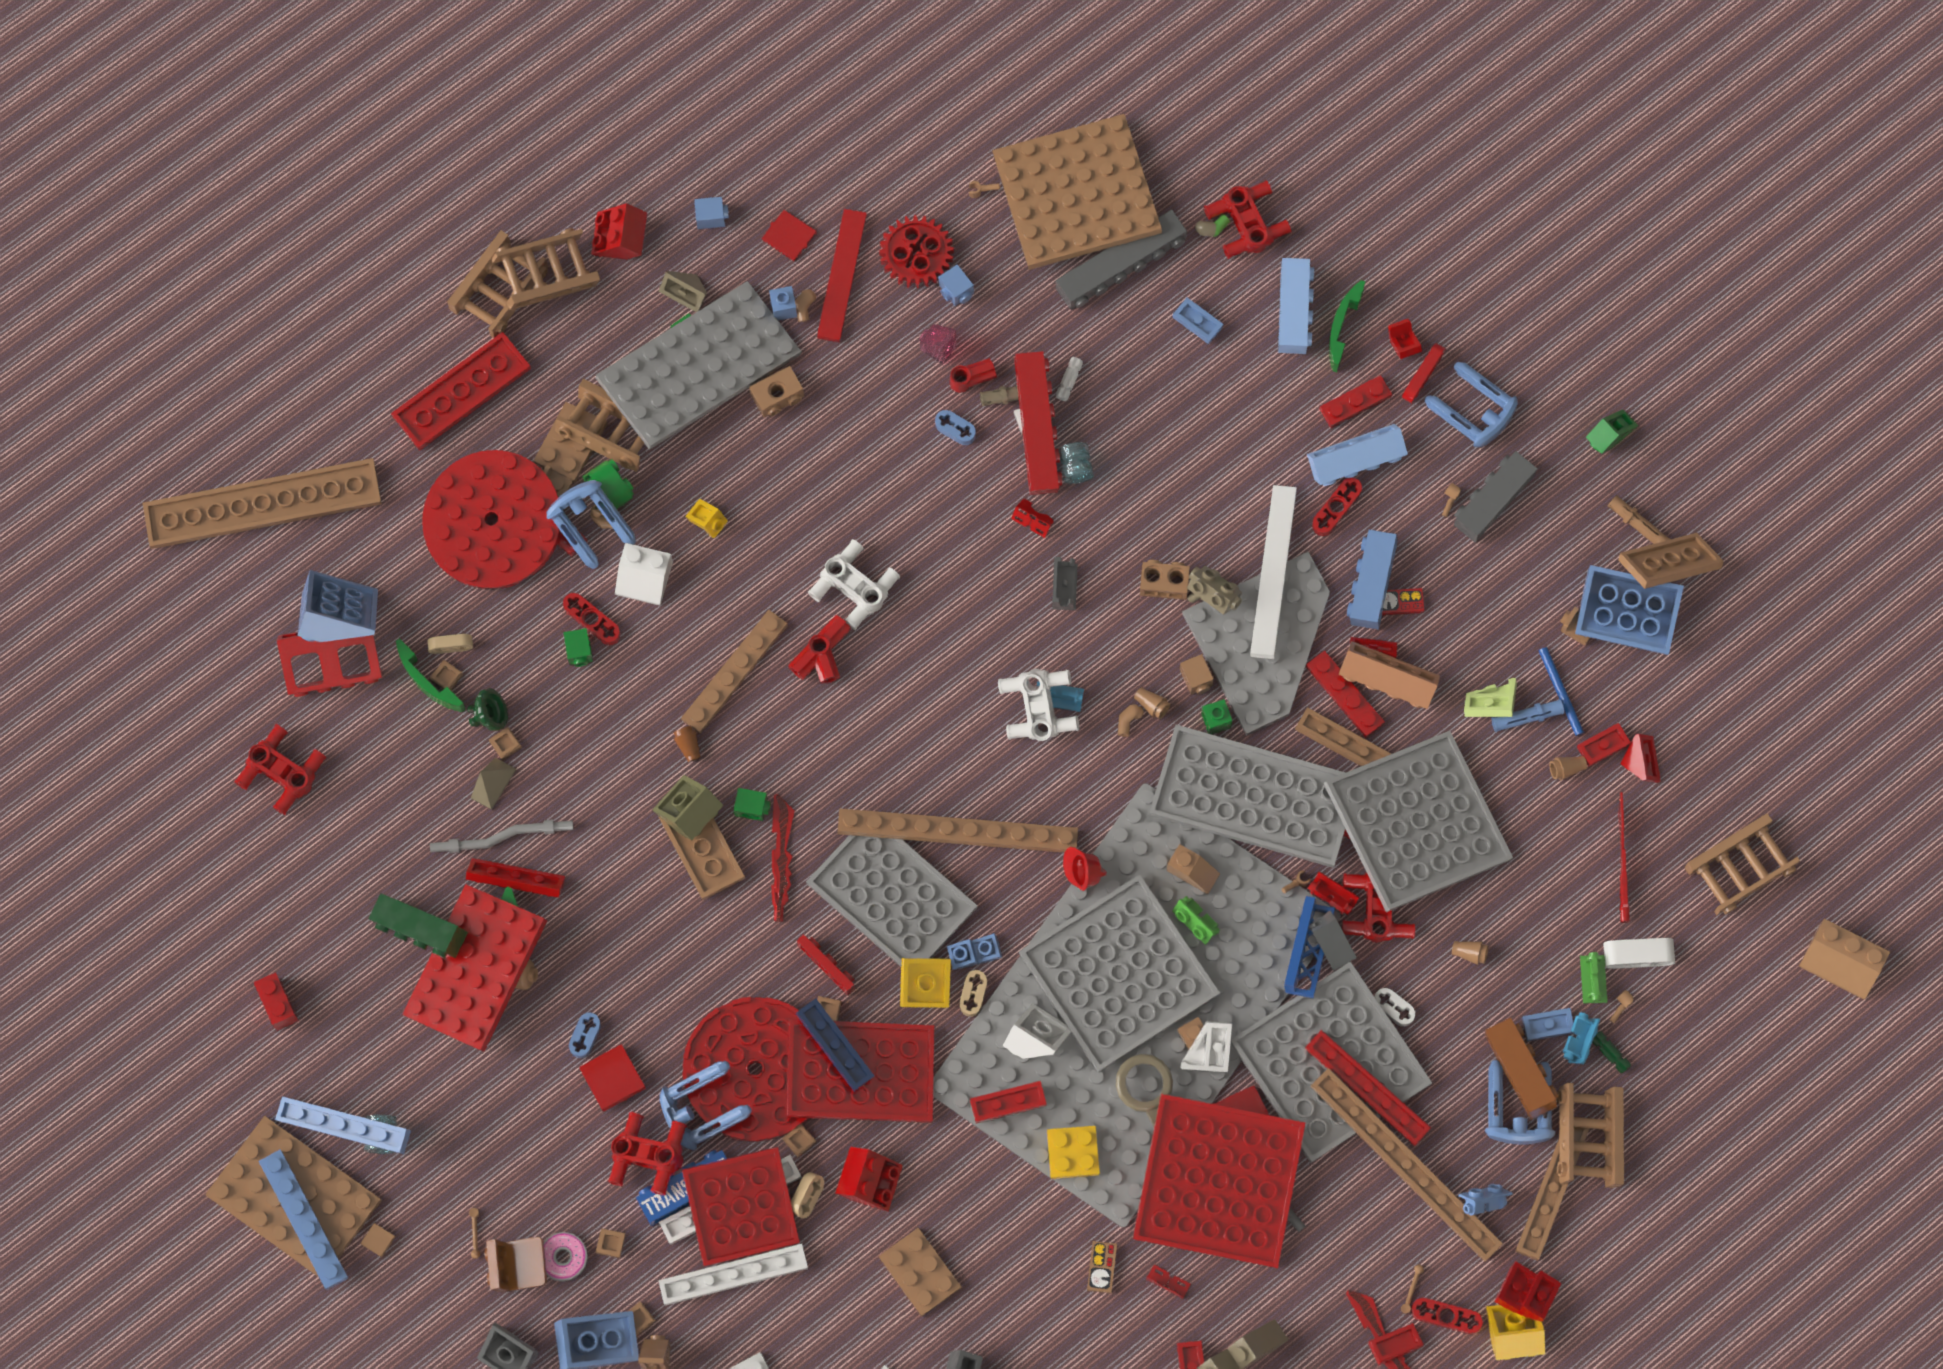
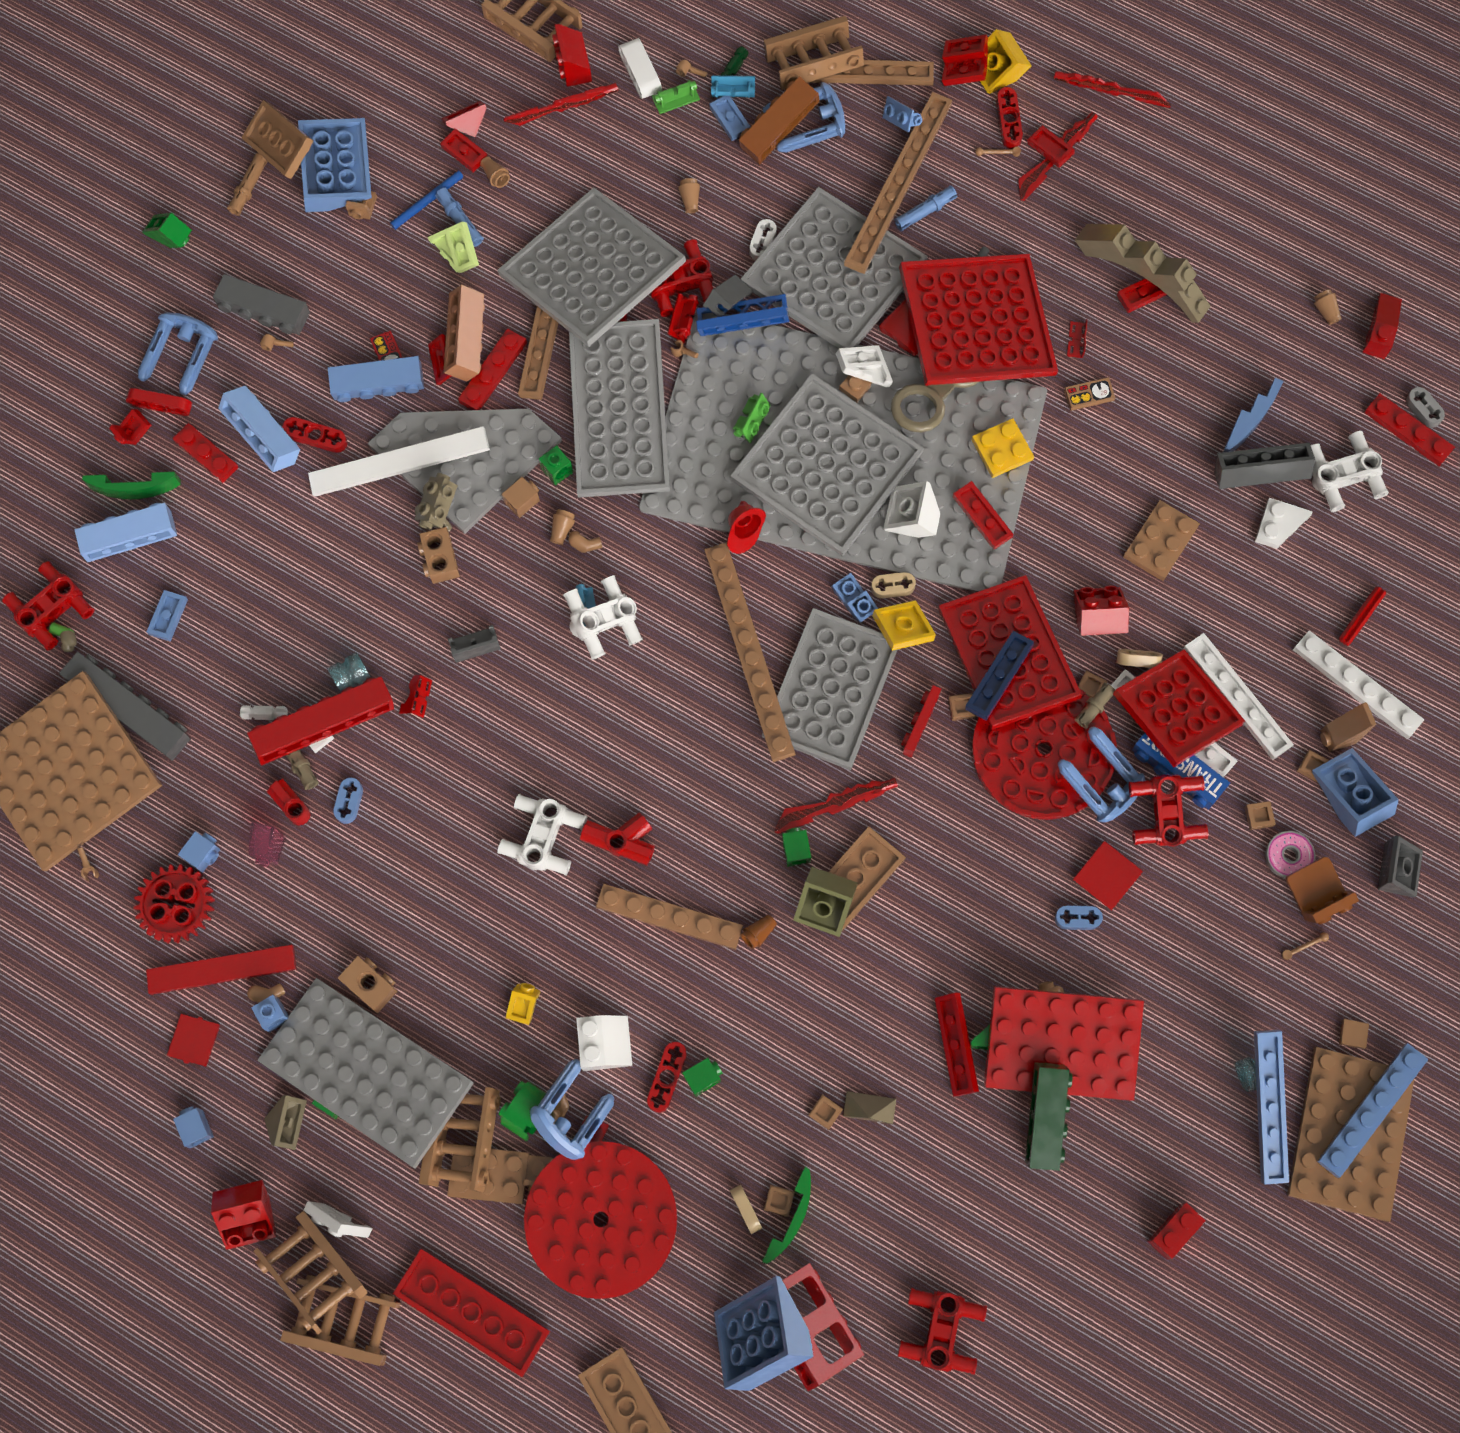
camera: 110 degrees left, 0 degrees up
light grey bar [430,820,573,853] -> none
dark green hair [467,688,508,731] -> none
medium nougat slope [1167,844,1220,894] -> none
red tile [1304,1030,1431,1147] -> none
none -> white wing [303,1201,373,1238]
none -> red slope [552,24,592,87]
none -> medium blue pin [894,185,957,231]
none -> dark tan pin [1075,682,1115,729]

